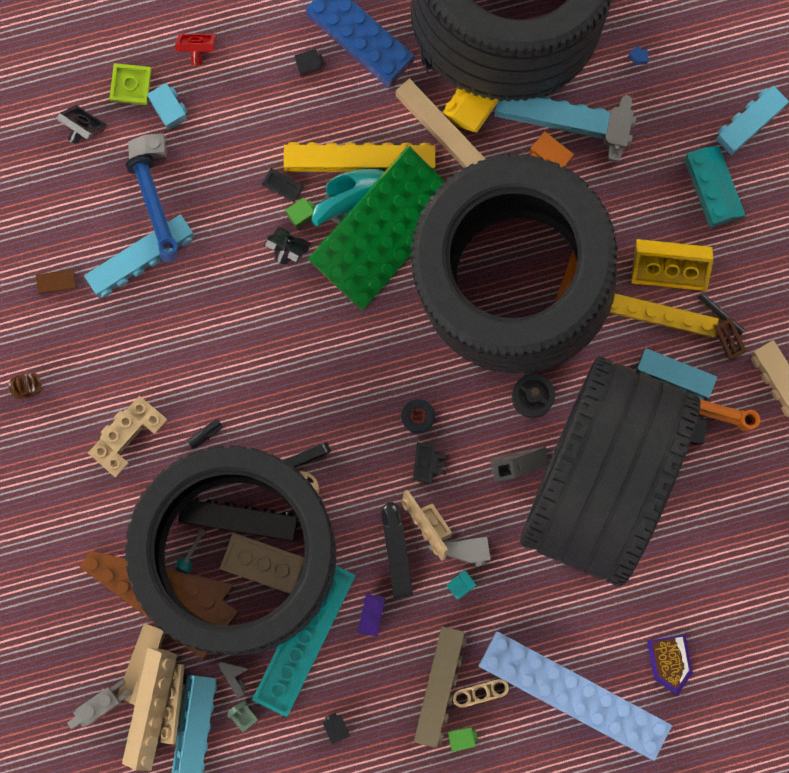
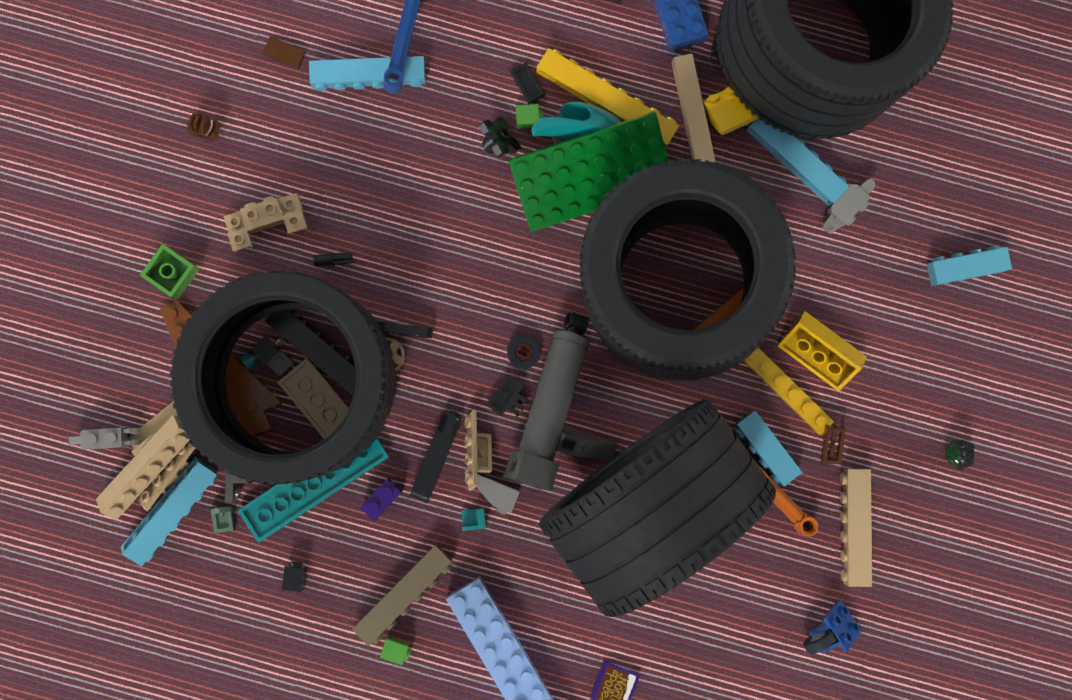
camera: 20 degrees right, 5 degrees up
tan beam [453,679,509,707] -> none
black wheel [511,374,555,418] -> none
orange brick [529,131,574,167] -> none
blue piece [628,46,649,65] -> none
teal slope [684,147,746,228] -> none
black bar [698,292,745,336] -> none
none -> bright green brick [140,244,200,300]
none -> dark grey slope [252,335,294,376]
none -> dark grey piece [503,311,589,491]

